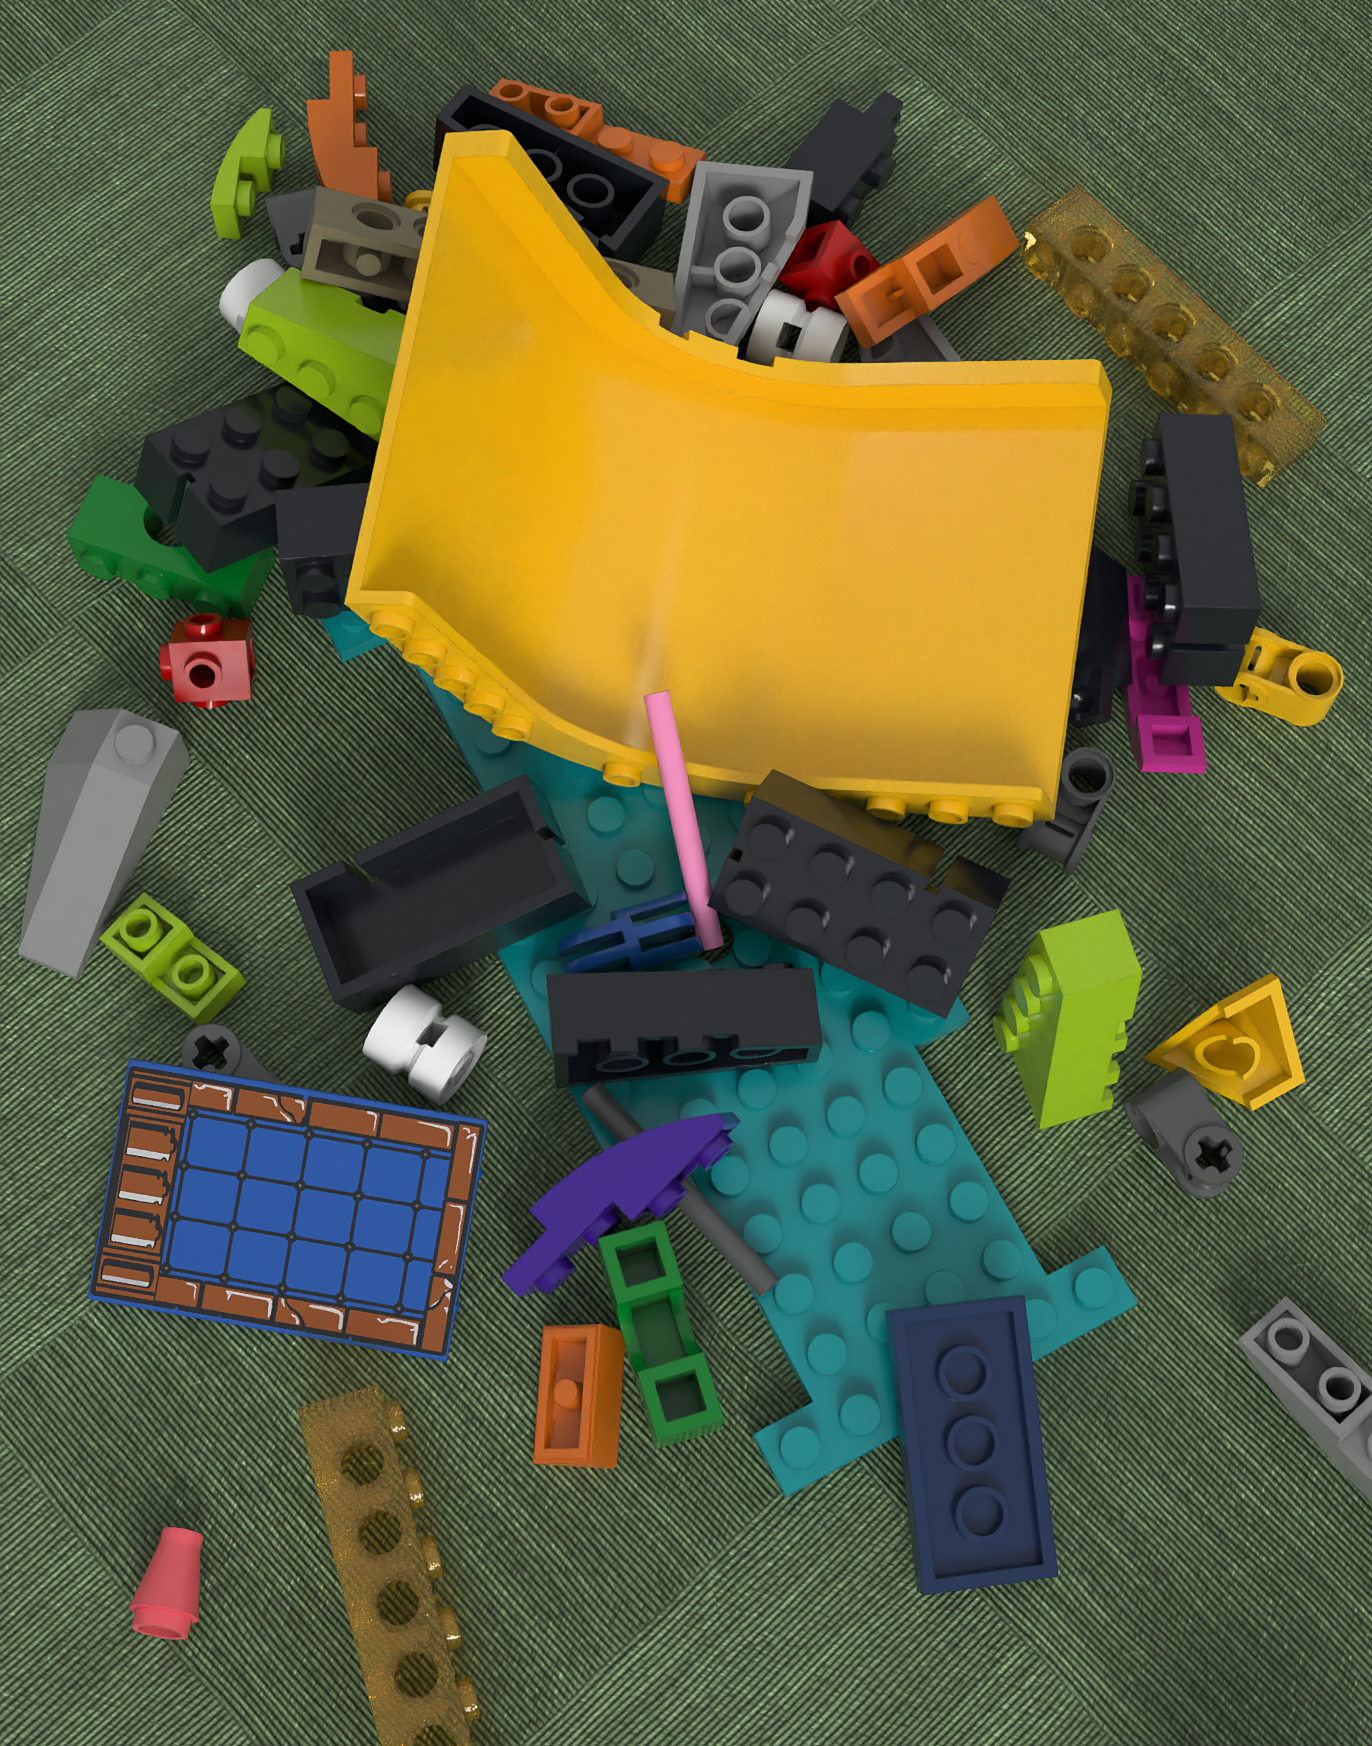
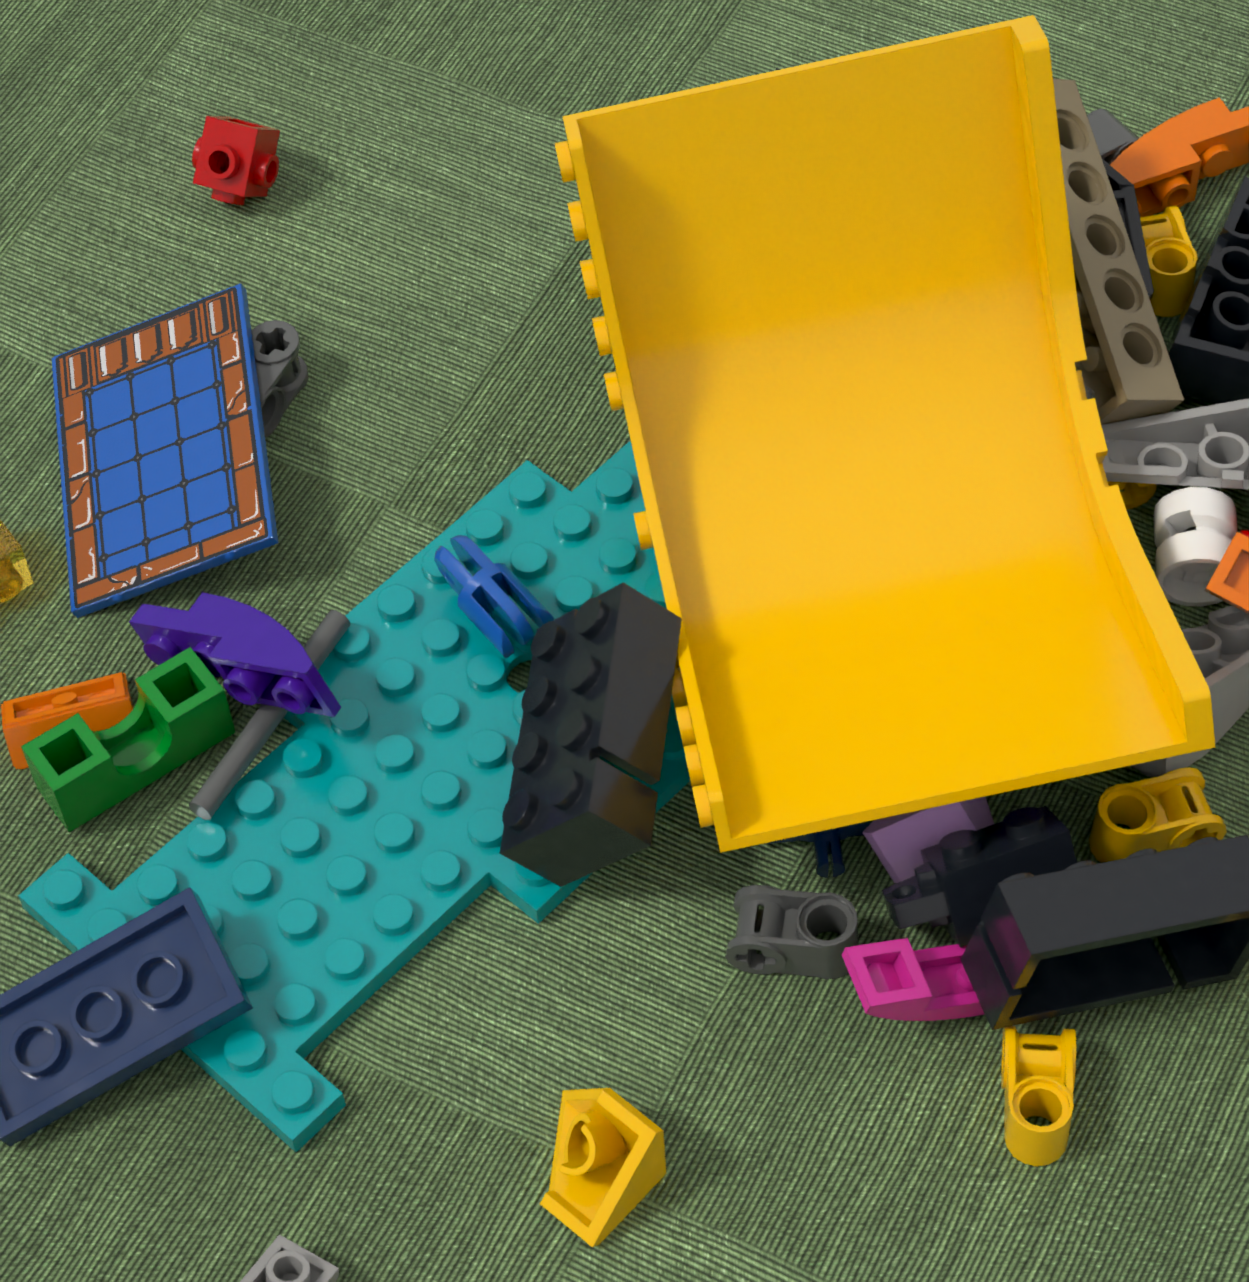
camera: 80 degrees right, 15 degrees down
light grey wedge [17,708,191,980] -> none
lime slope [99,892,247,1027] -> none
lime slope [210,108,286,240] -> none
black piece [289,773,593,1015] -> none
white wheel [362,984,488,1106] -> none
black wedge [546,962,823,1089] -> none
bright pink bar [643,690,724,950] -> none
lime wedge [993,909,1143,1130] -> none
dark grey piece [1124,1067,1244,1199] -> none

